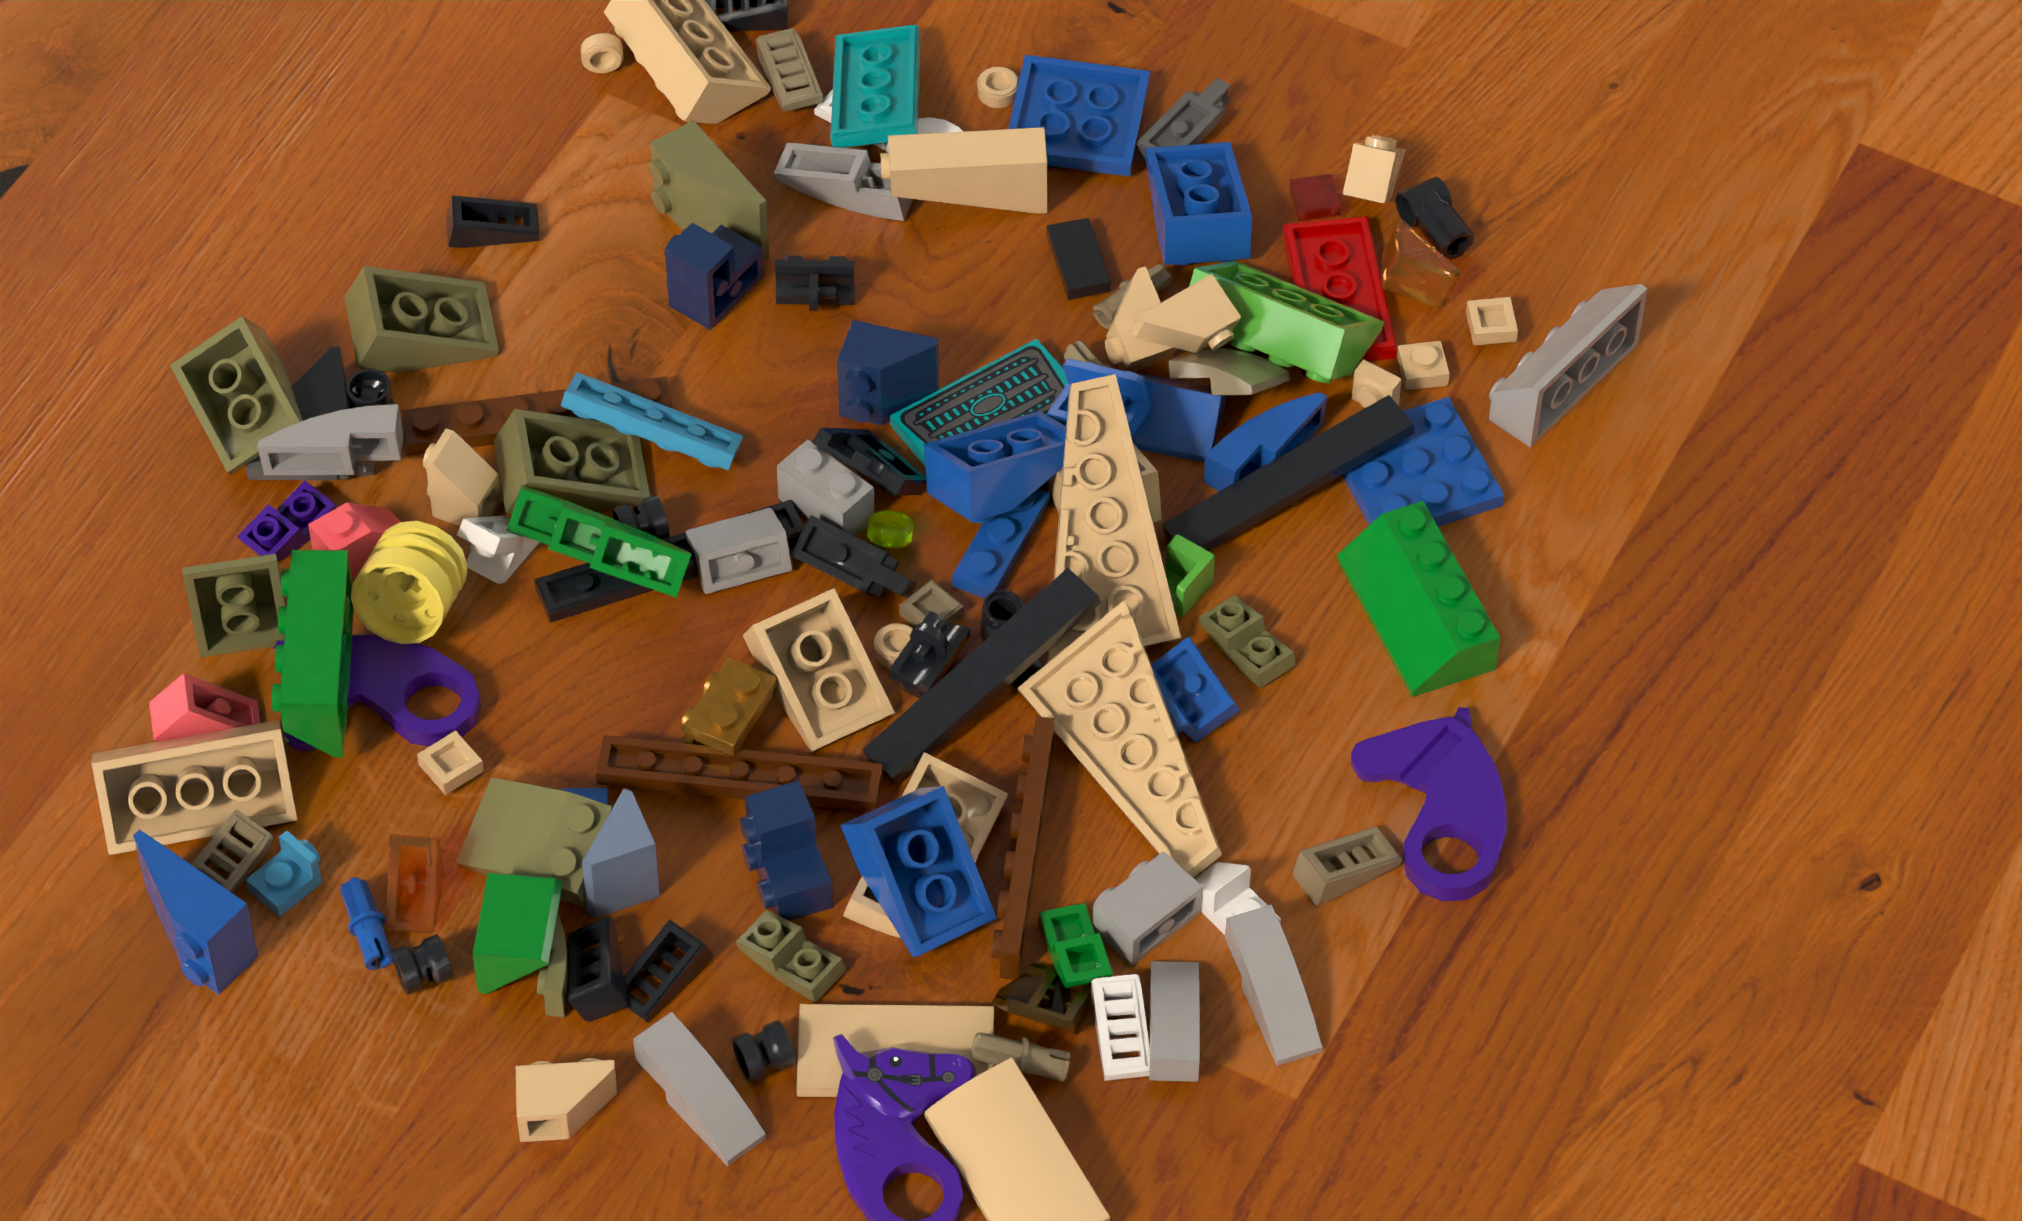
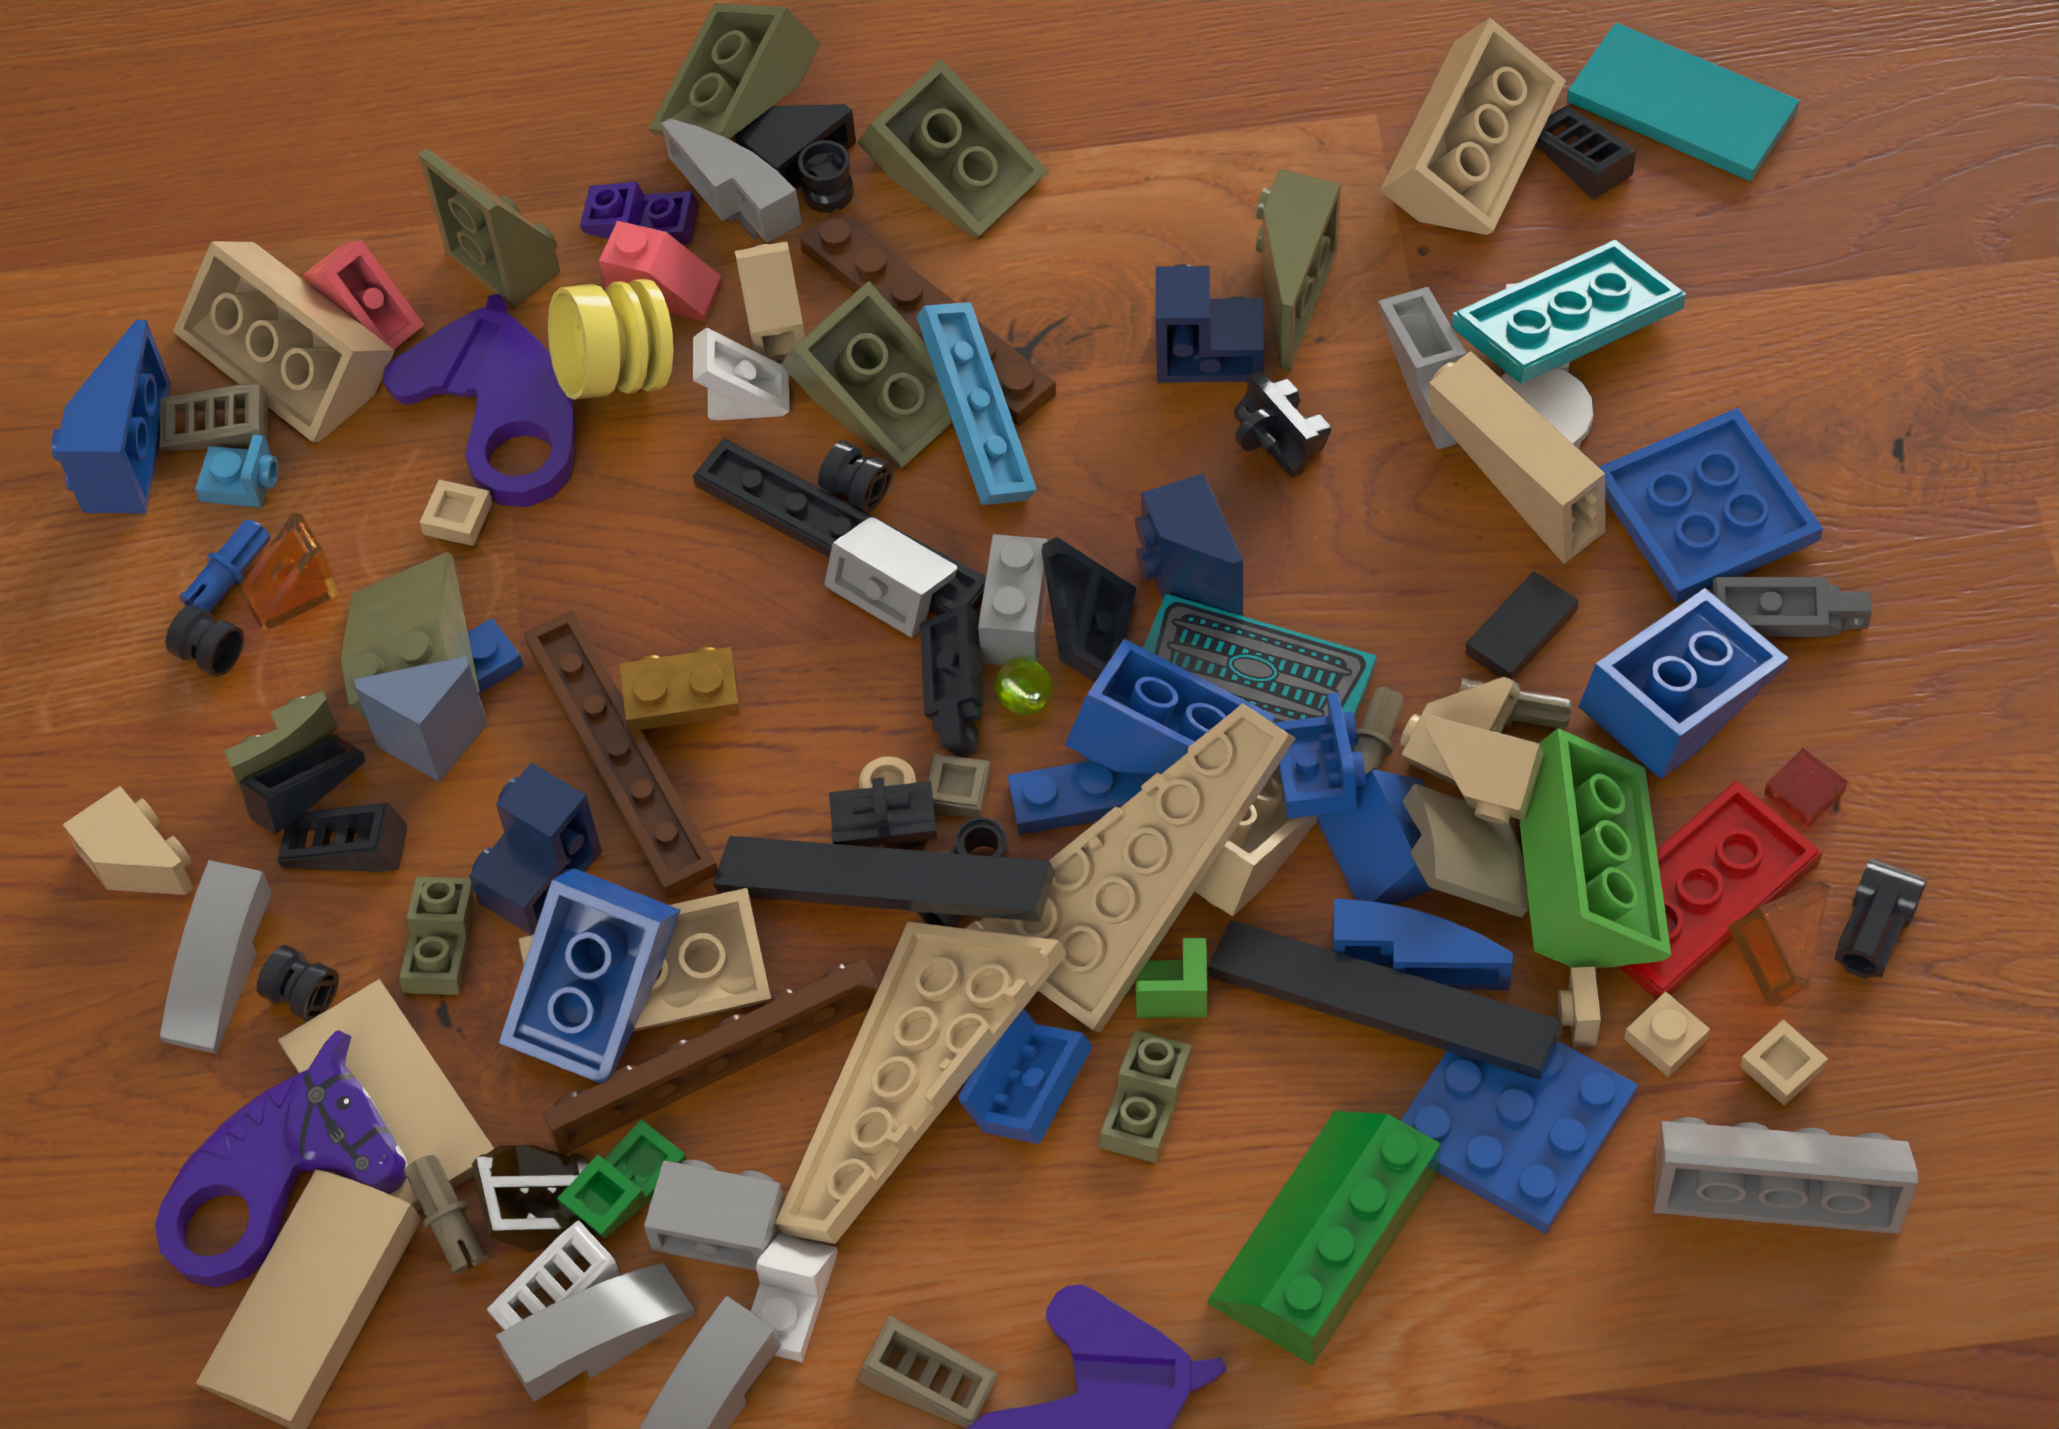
camera: 60 degrees right, 5 degrees up
green slope [272,550,354,757] -> none
black slope [446,195,539,248] -> none
green slope [473,873,563,995] -> none
green slope [506,485,692,598] -> none
tan tile [580,33,624,73] -> none
tan slope [743,588,895,752] -> none
dark tan slope [756,28,823,112] -> none
tan tile [977,67,1019,108] -> none
tan slope [1343,134,1406,204] -> none

